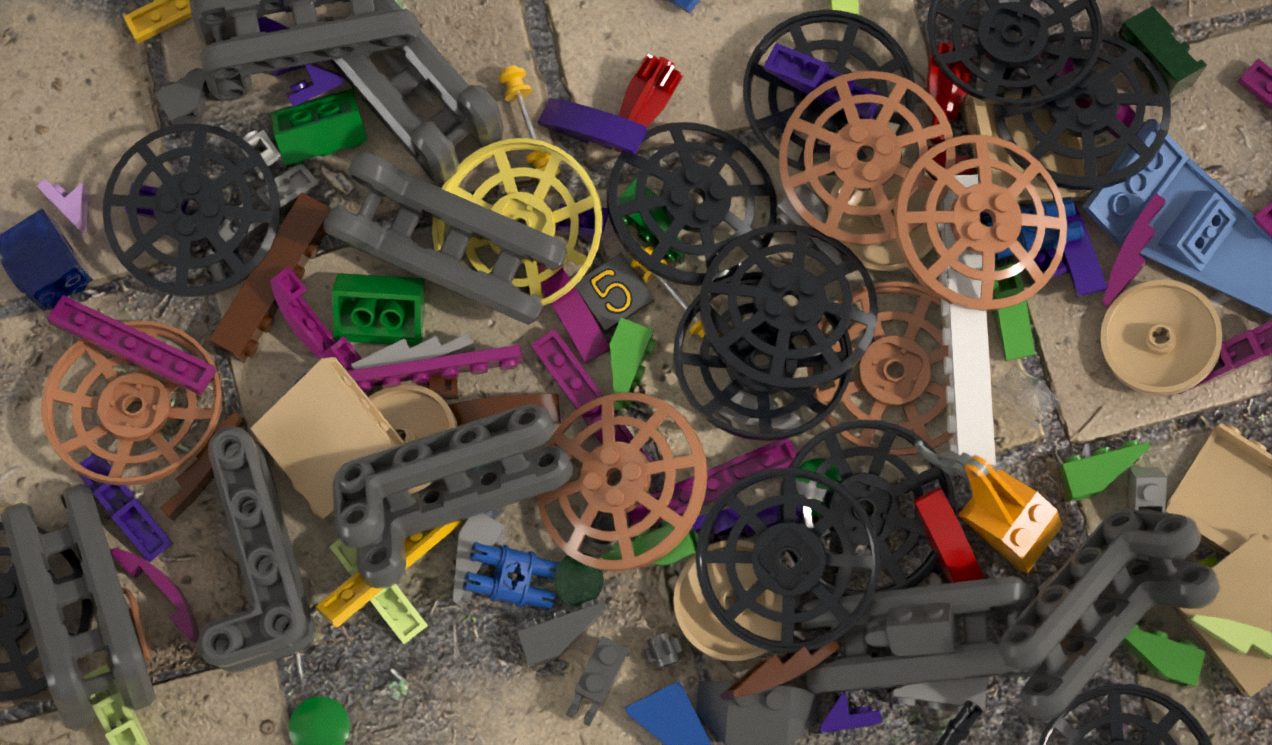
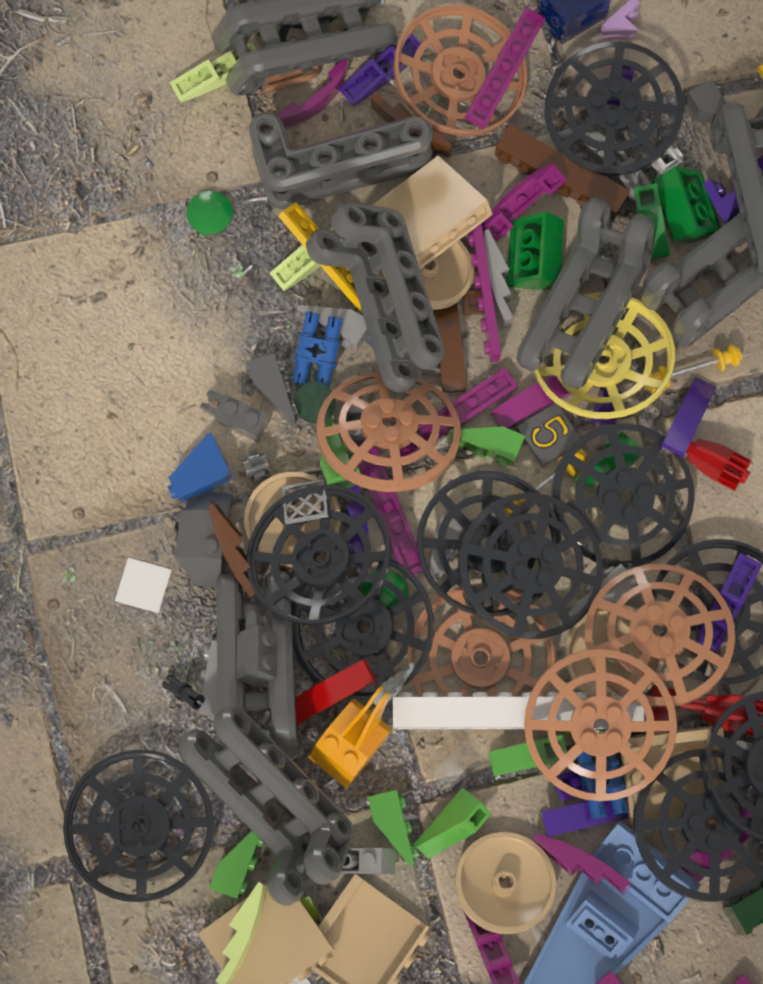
camera: 90 degrees right, 0 degrees up
dark purple slope [818,691,882,734] -> none
none -> light grey window [282,479,329,525]
none -> bright green slope [414,788,492,859]
none -> green slope [634,183,670,260]

